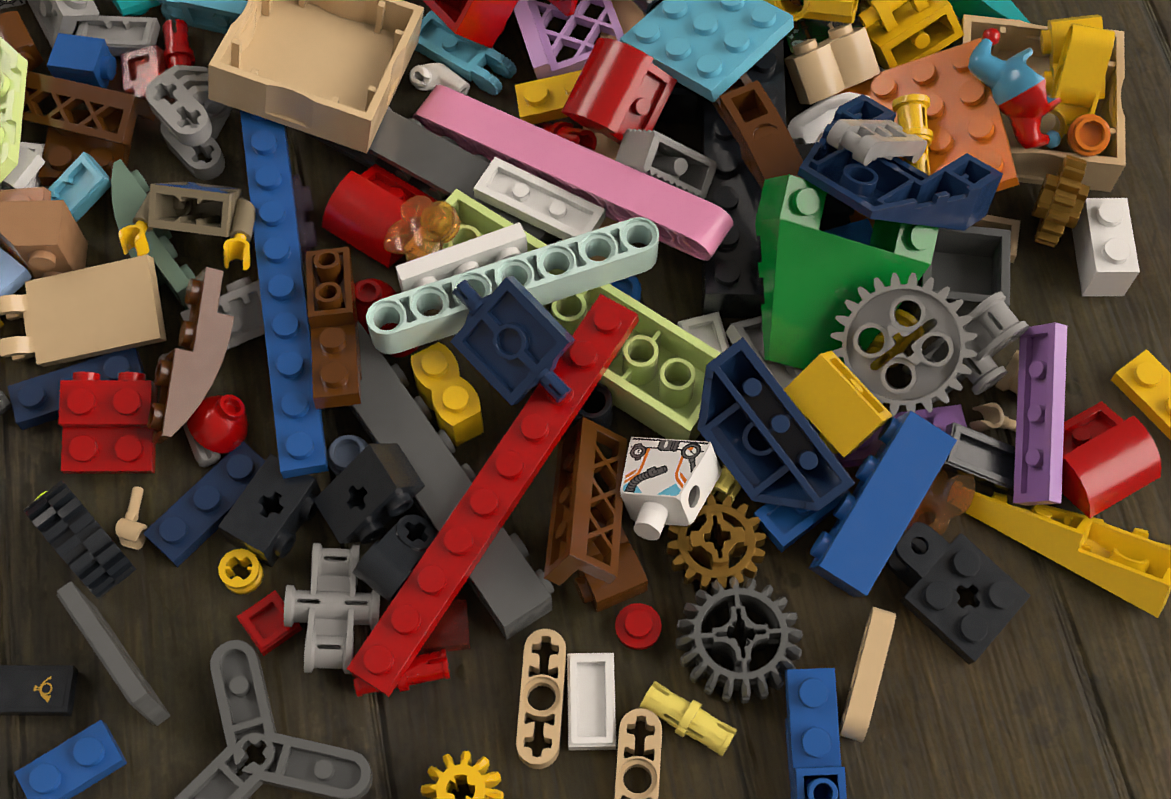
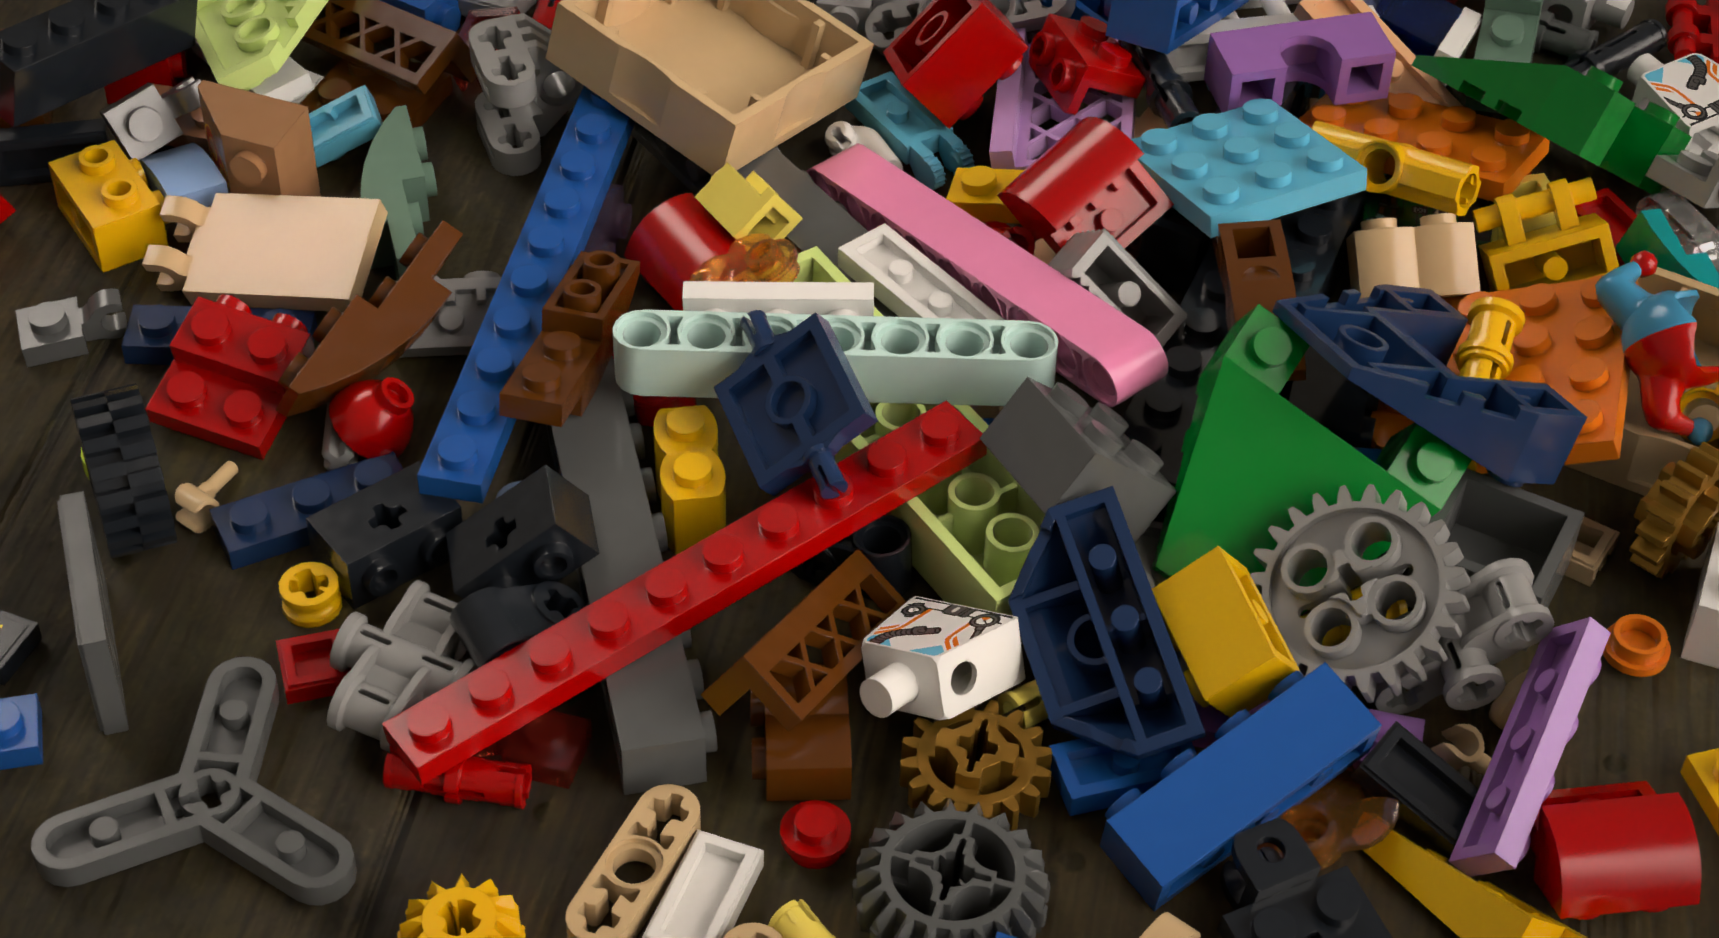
camera: 20 degrees right, 20 degrees down
dark tan torso [119,182,256,270] -> none
light grey plate [826,119,927,166] -> none
none -> light yellow brick [695,162,803,261]
none -> dark grey piece [980,377,1177,543]
none -> orange plate [1603,614,1671,677]

